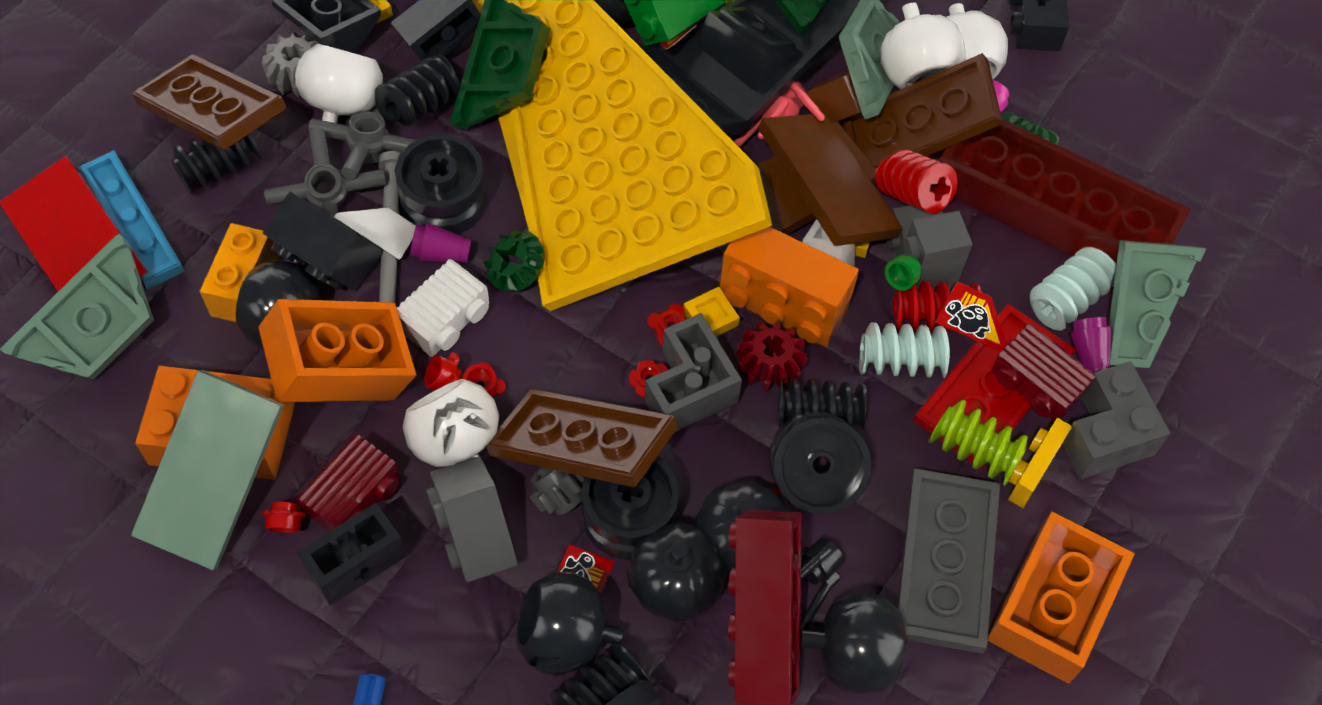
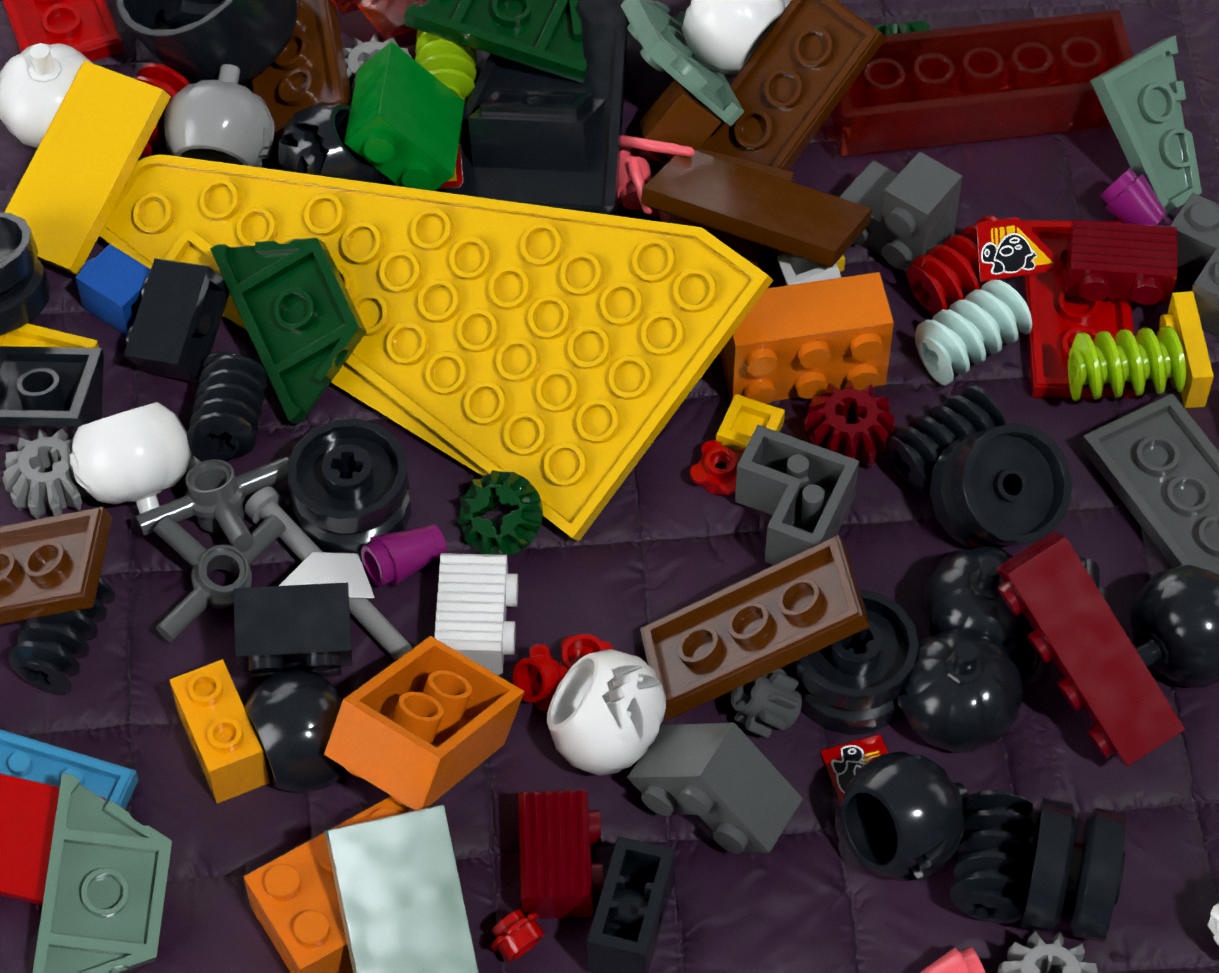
camera: 35 degrees left, 5 degrees down
red plate [629,360,669,399] -> none
red piece [875,149,958,214] -> none
green hinge [885,254,922,291] -> none
light aqua piece [1030,247,1117,331] -> none

